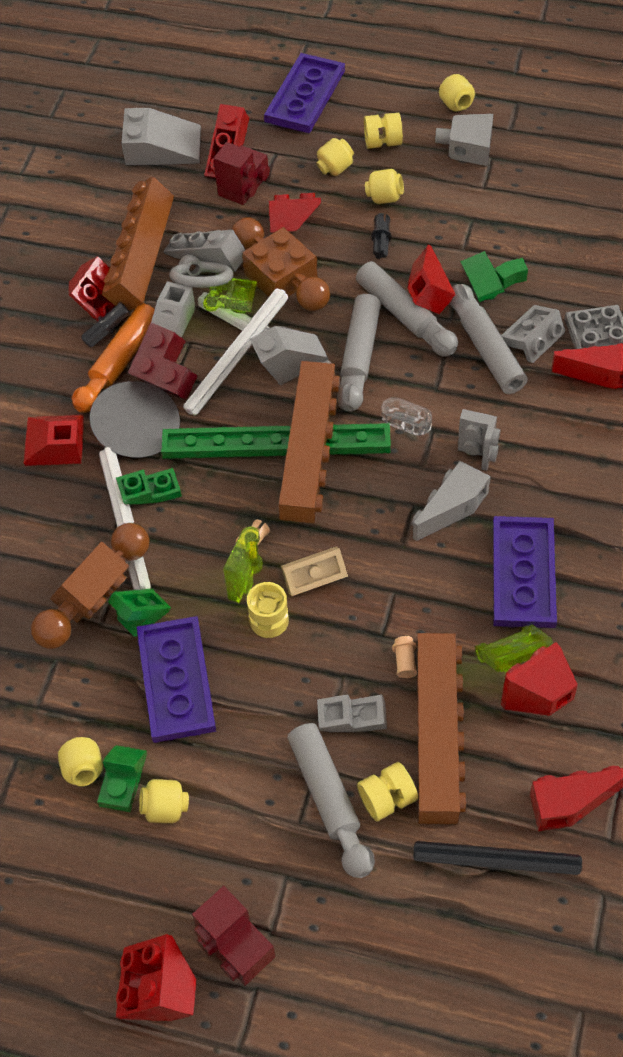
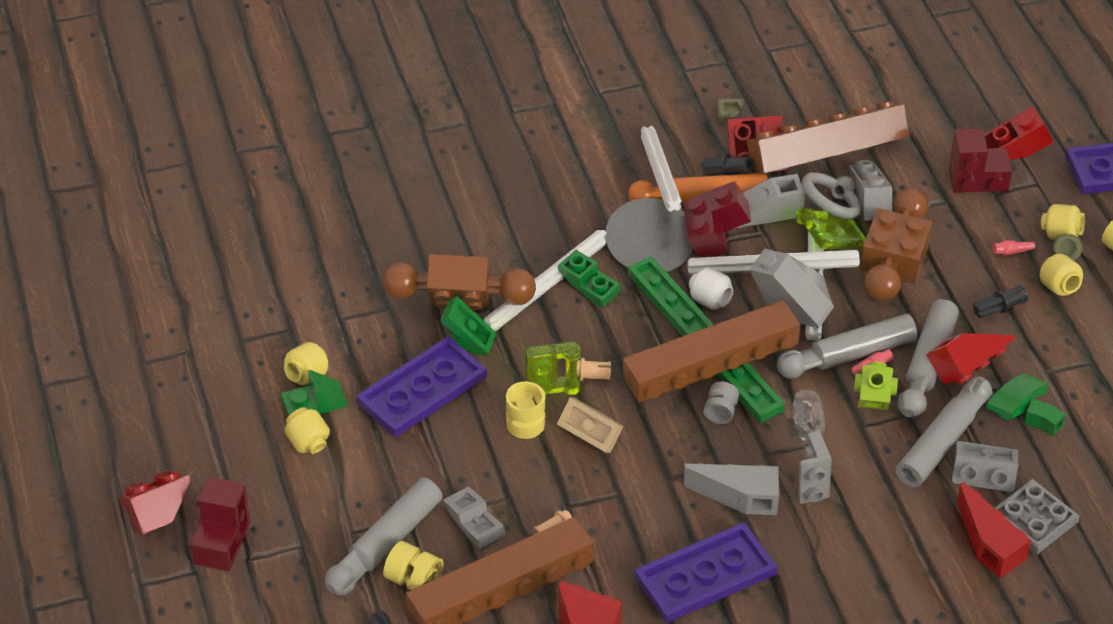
camera: 55 degrees right, 10 degrees down
red slope [24,415,85,466] -> none
light grey slope [122,108,201,165] -> none
red slope [269,193,321,233] -> none
clear neon green plate [475,624,553,672] -> none
none -> white axle [641,126,681,212]
none -> white head [689,268,734,310]
none -> light grey wheel [704,382,739,424]
none -> olive tile [717,99,744,125]
none -> coral piece [851,349,894,375]
none -> lime brick [854,362,898,410]
none -> coral piece [992,240,1035,256]
none -> olive tile [1053,234,1083,261]

